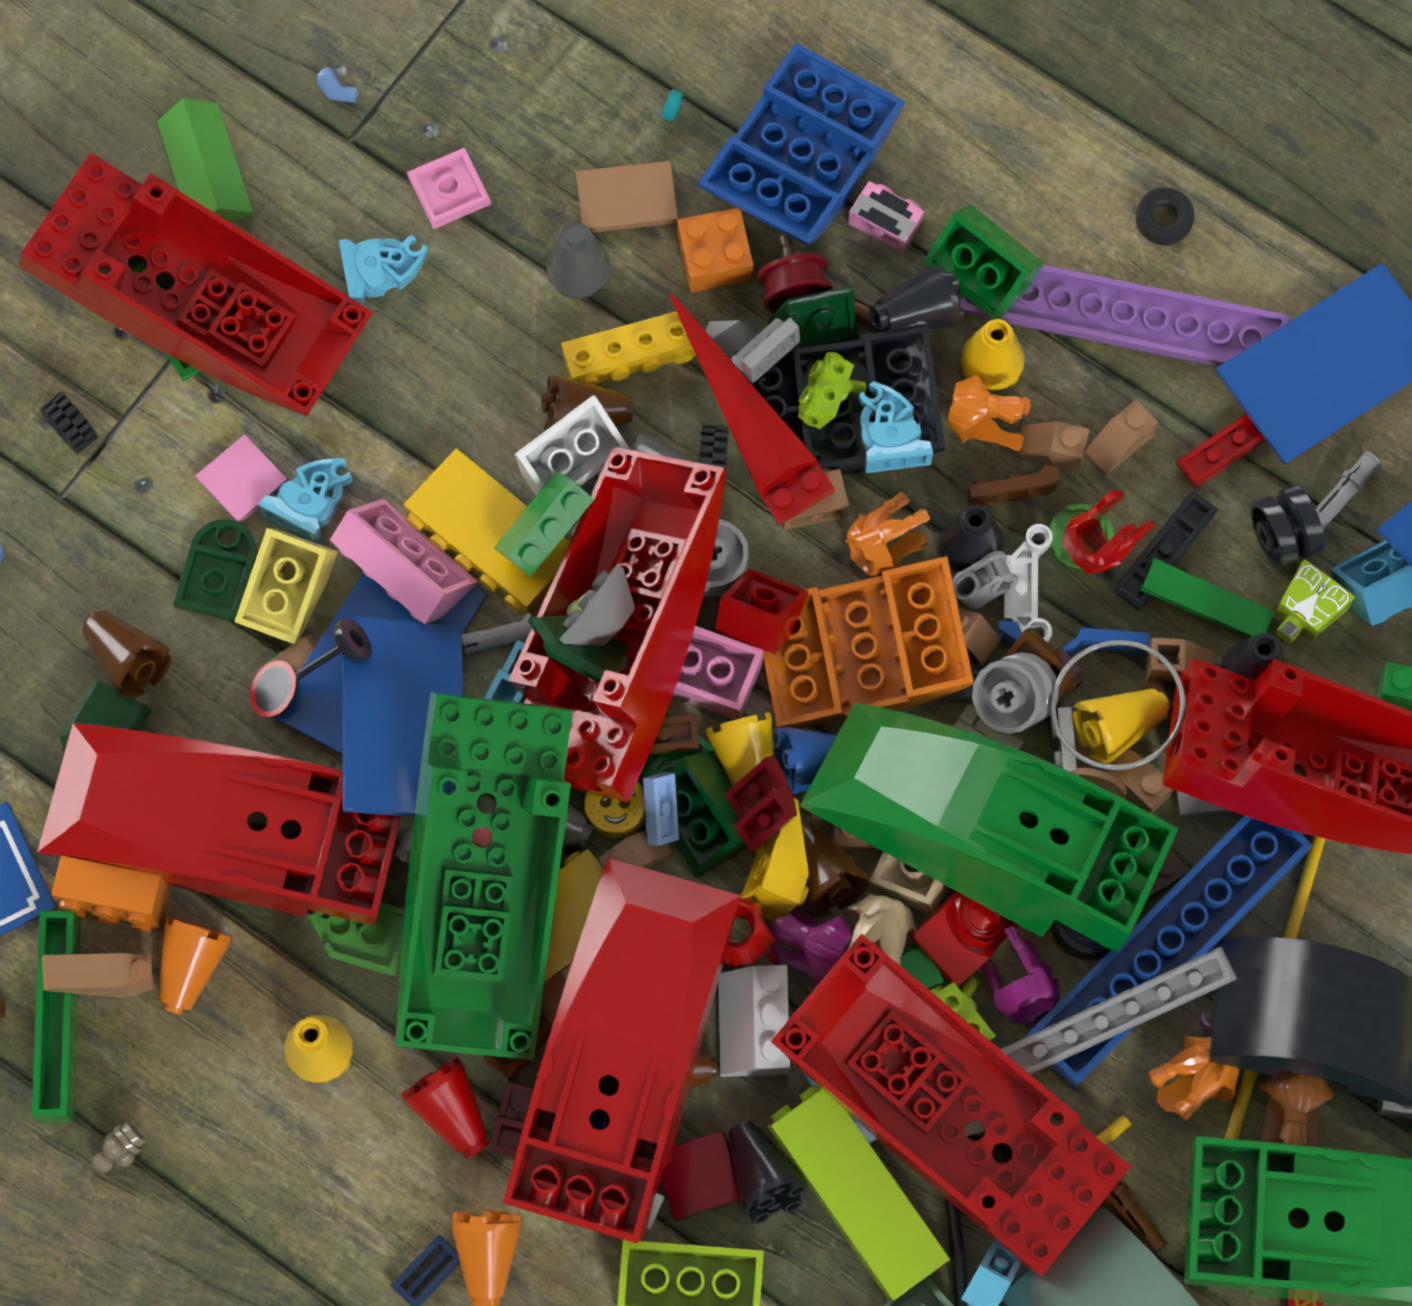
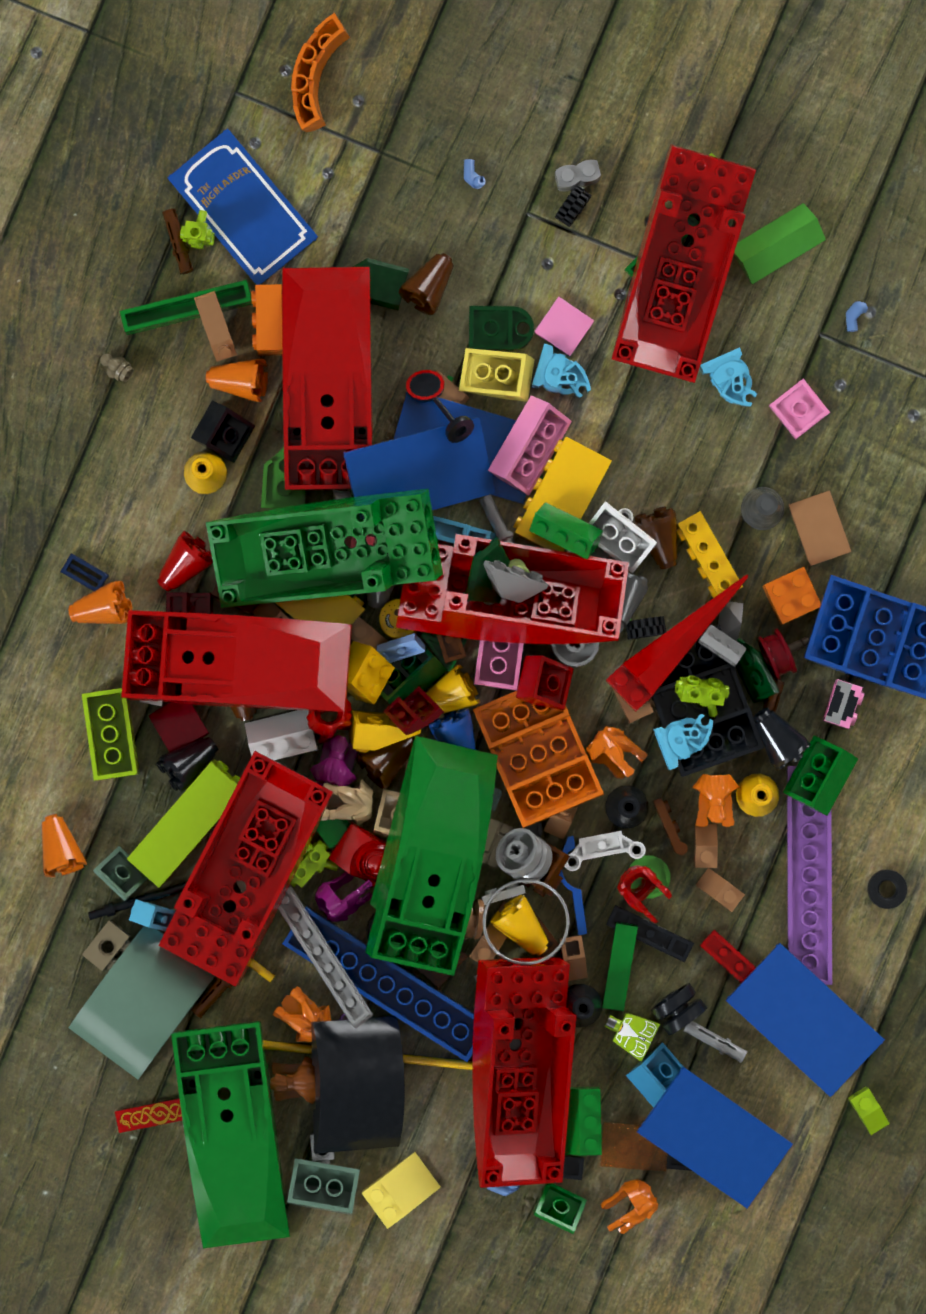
camera: 75 degrees right, 15 degrees up
teal tile [661,89,684,122] -> none
light grey piece [952,551,1019,609] -> none
none -> black slope [191,400,255,463]
none -> yellow brick [347,641,395,705]
none -> light grey brick [555,160,601,191]

